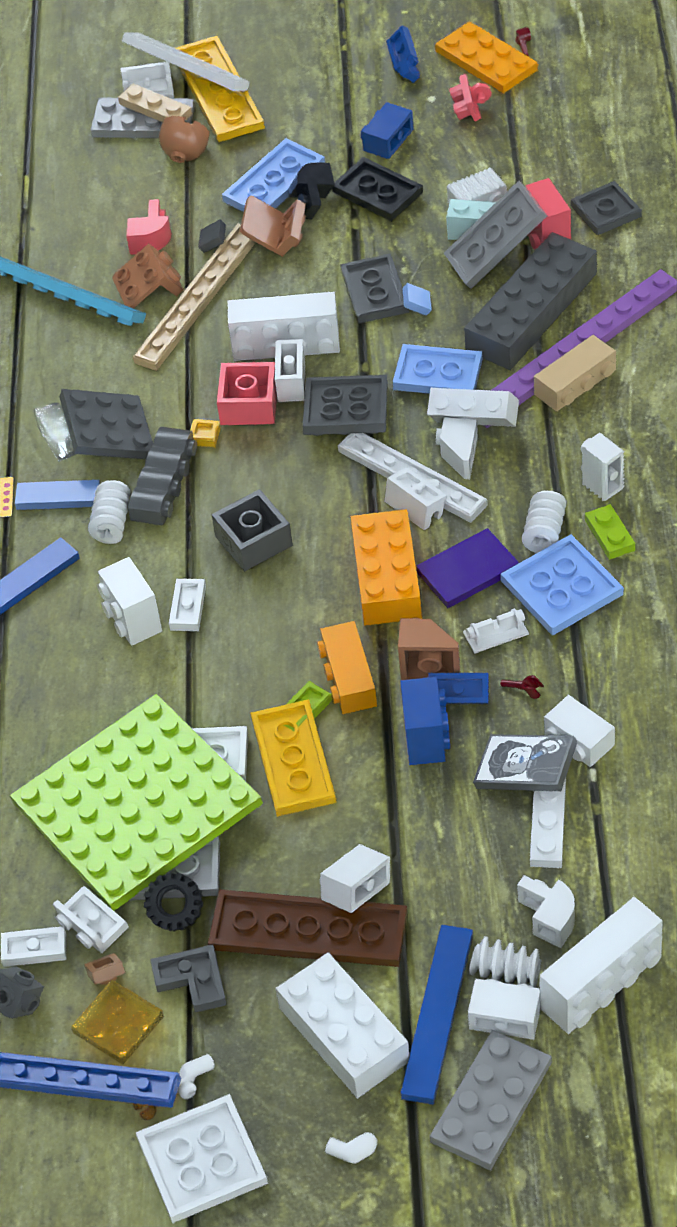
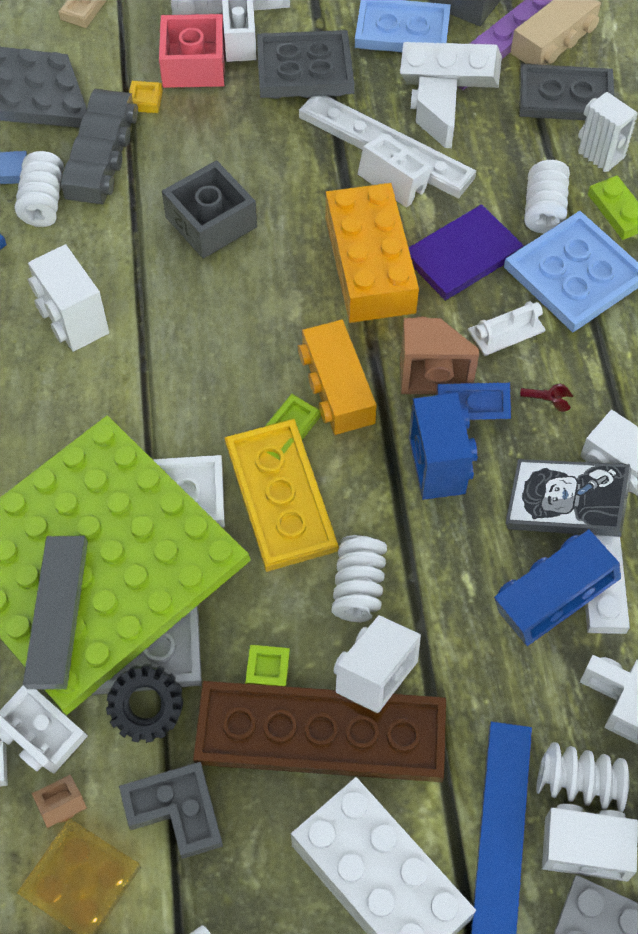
camera: 10 degrees left, 10 degrees up
white plate [169,579,206,631] -> none
none -> dark grey tile [23,536,88,689]
none -> lime plate [245,645,290,687]
none -> white piece [332,535,387,622]
none -> blue brick [494,529,621,646]
none -> dark grey tile [519,64,614,121]

